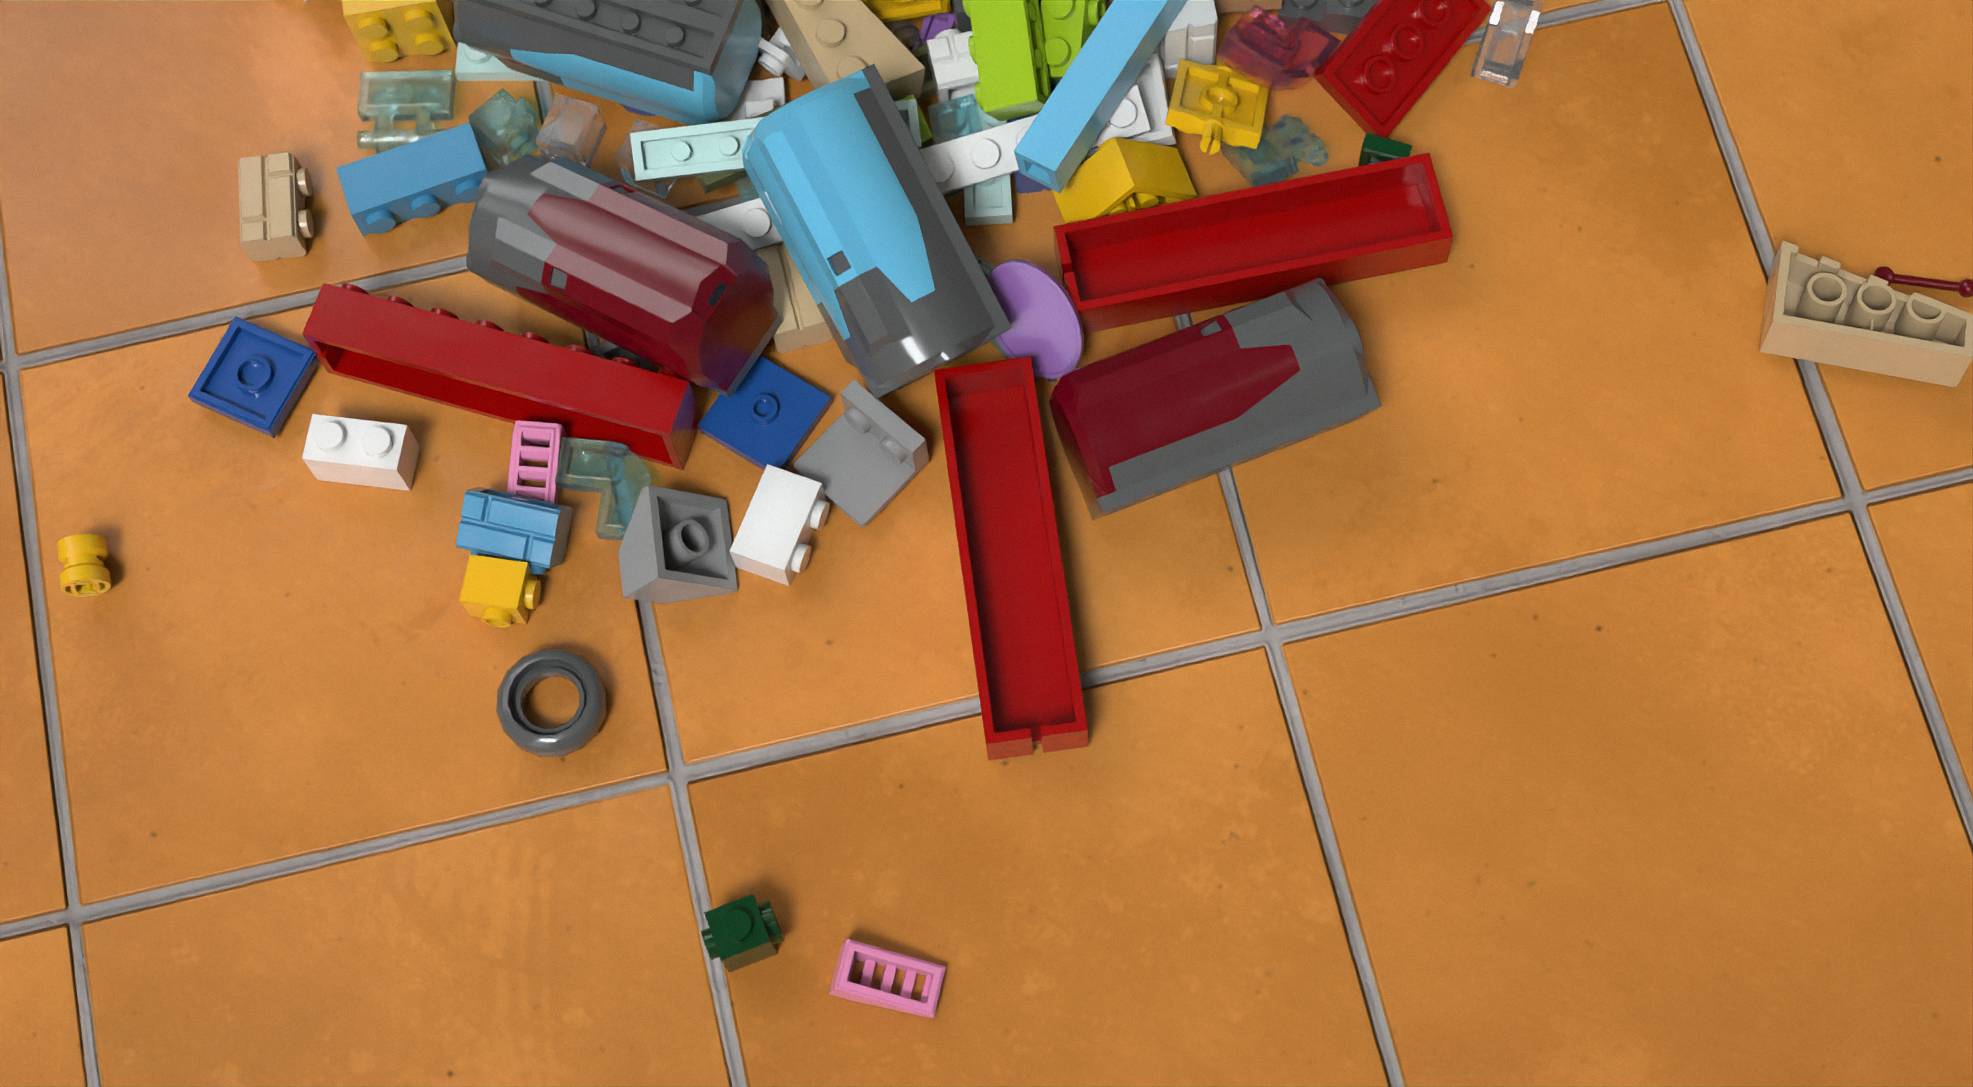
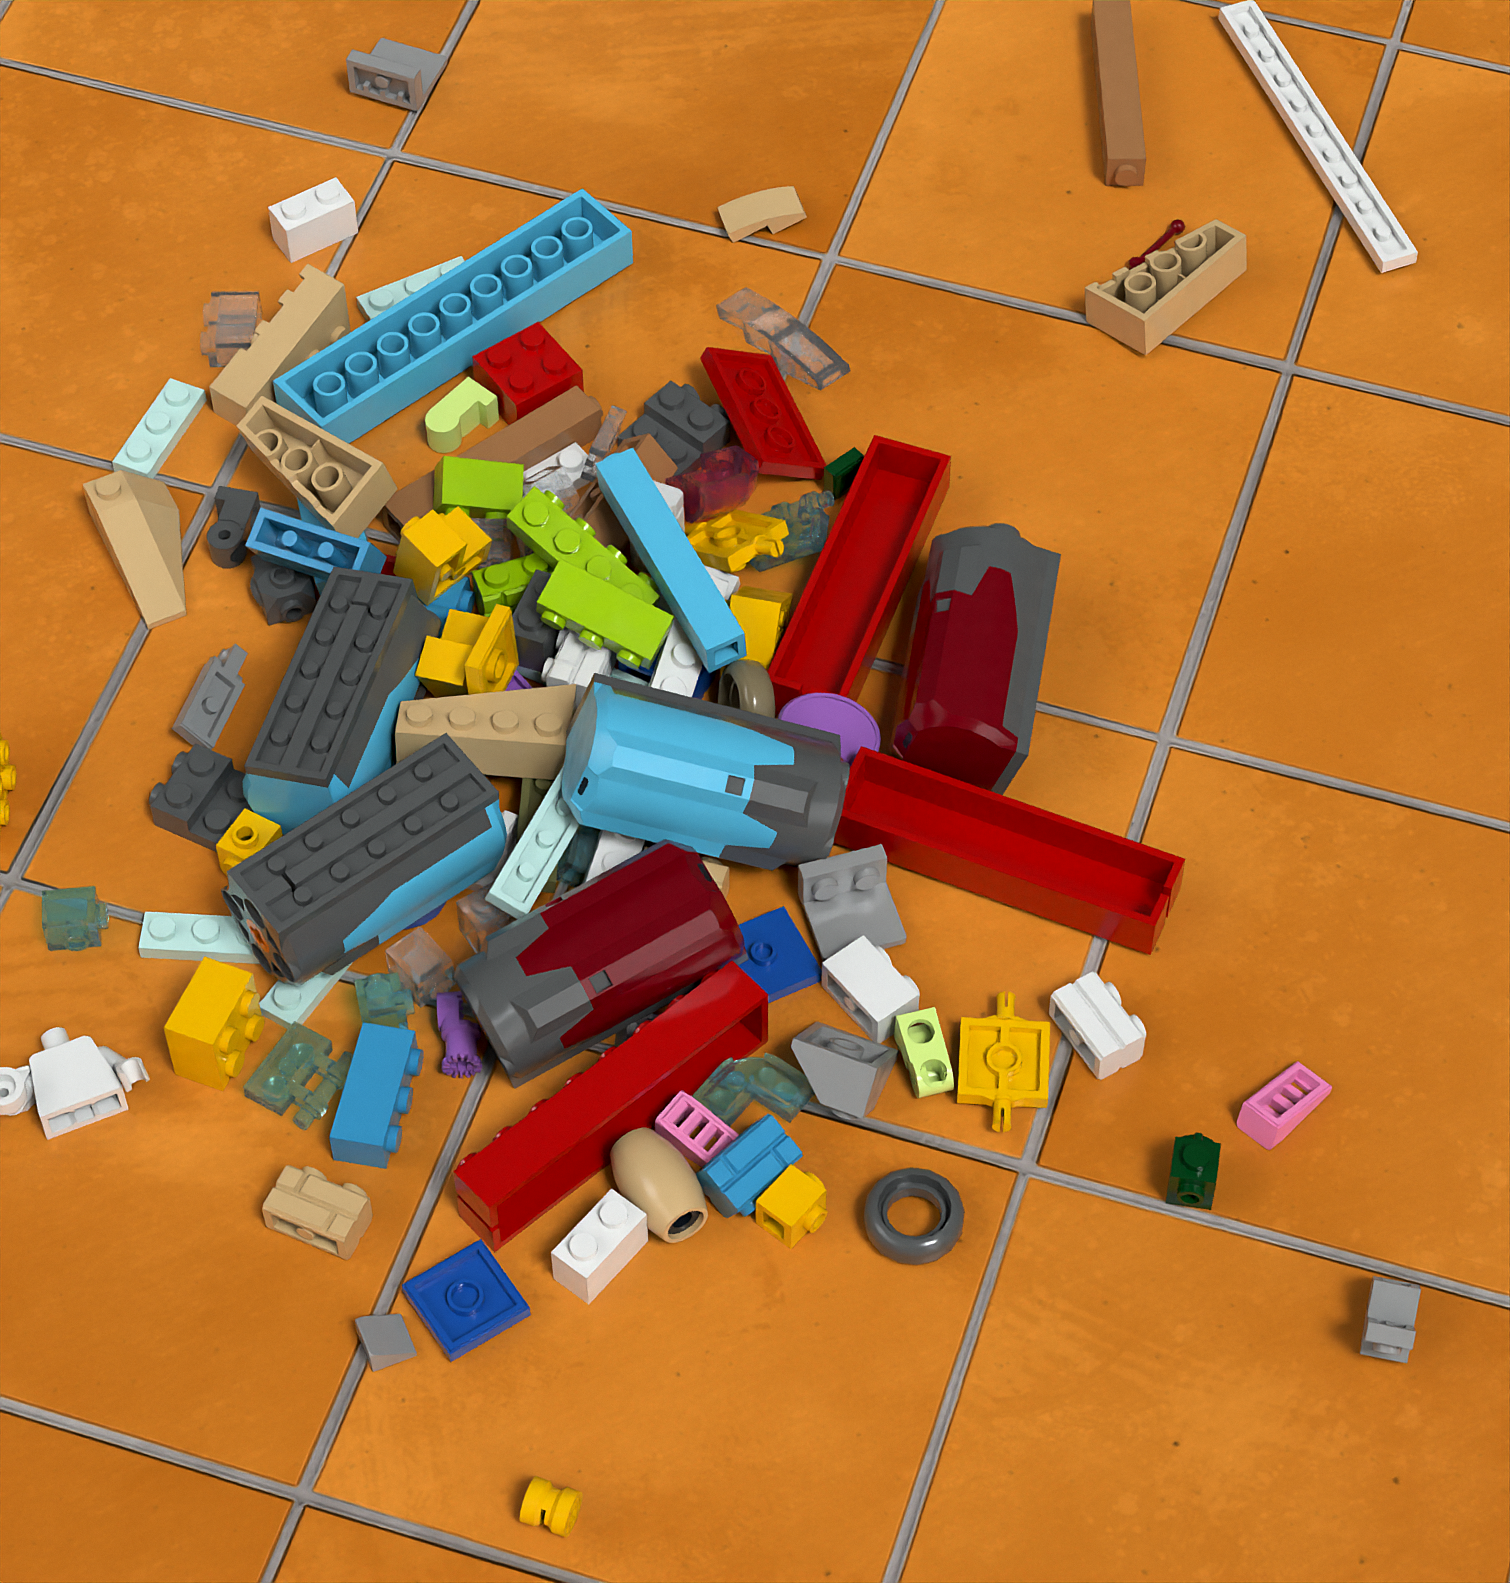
camera: 65 degrees left, 15 degrees down
none -> light grey slope [355,1314,417,1372]
none -> tan piece [610,1127,708,1243]
none -> dark tan wheel [718,659,776,718]
none -> yellowish green leg [893,1007,954,1099]
none -> yellow plate [957,991,1050,1132]
none -> white brick [1049,971,1146,1080]

